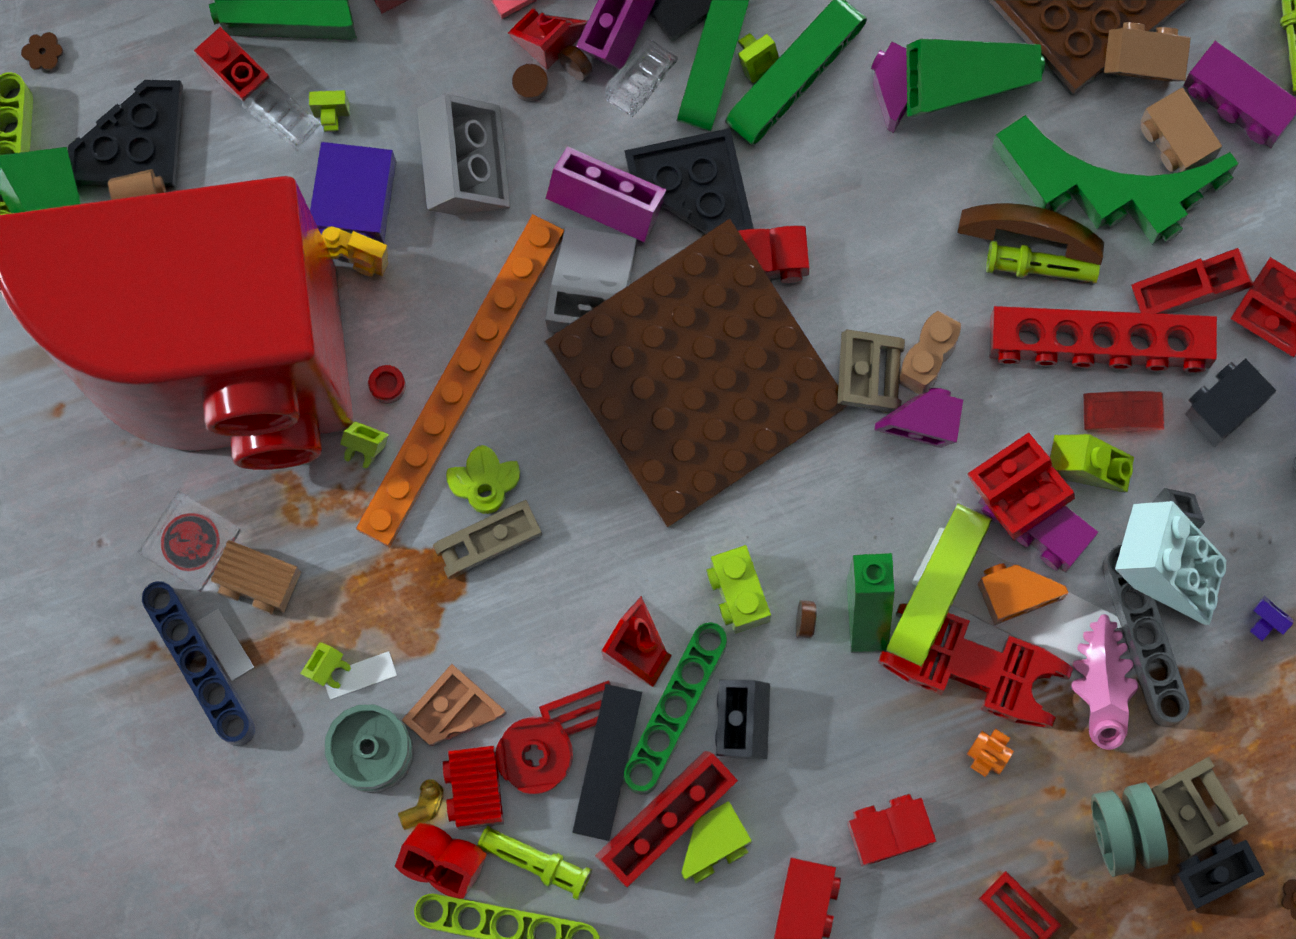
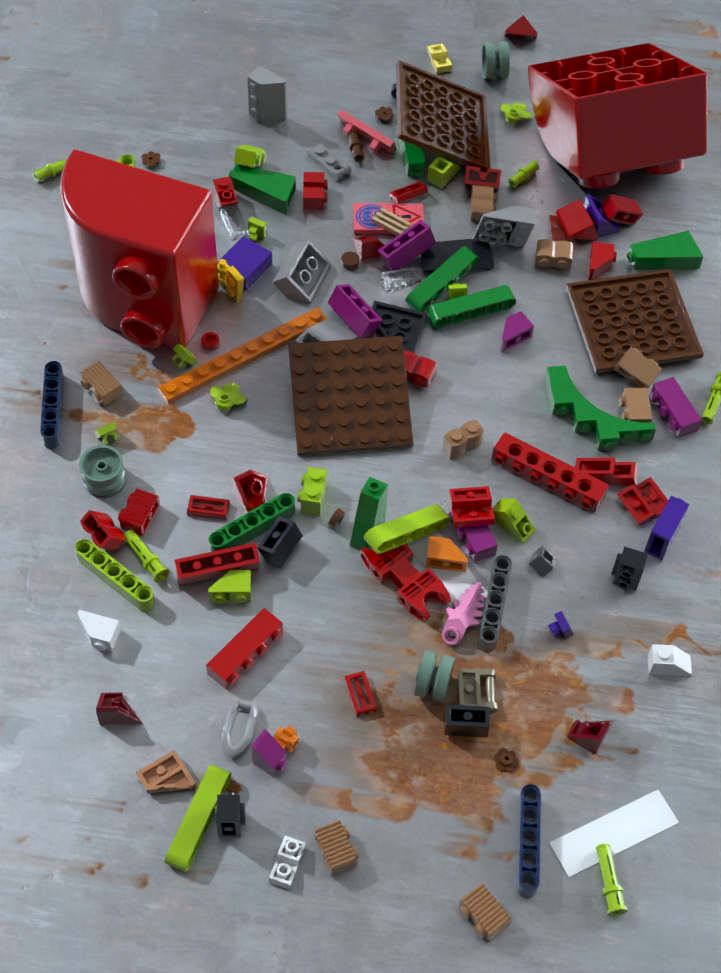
camera: 20 degrees right, 20 degrees down
clear tile [137,490,242,592] -> none
white sticker [196,609,254,681] -> none
white sticker [325,651,397,700] -> none
clear yellow arm [398,779,444,830] -> none
nougat wing [402,664,507,746] -> none
dark tan plate [433,500,542,579] -> none
red plate [496,716,573,794] -> none
reddish brown tile [558,45,592,81] -> none
black tile [572,684,643,841] -> none
dark tan plate [837,329,905,413] -> none
red brick [847,794,937,867] -> none
magenta slope [874,388,963,448] -> none
green slope [906,38,1045,117] -> none
reddish brown slope [957,203,1104,265] -> none
orange gear [967,728,1014,777] -> none
lime pin [986,241,1100,283] -> none
clear red slope [1083,391,1165,433] -> none
light aqua slope [1115,501,1227,625] -> none
black brick [1185,358,1277,447] -> none

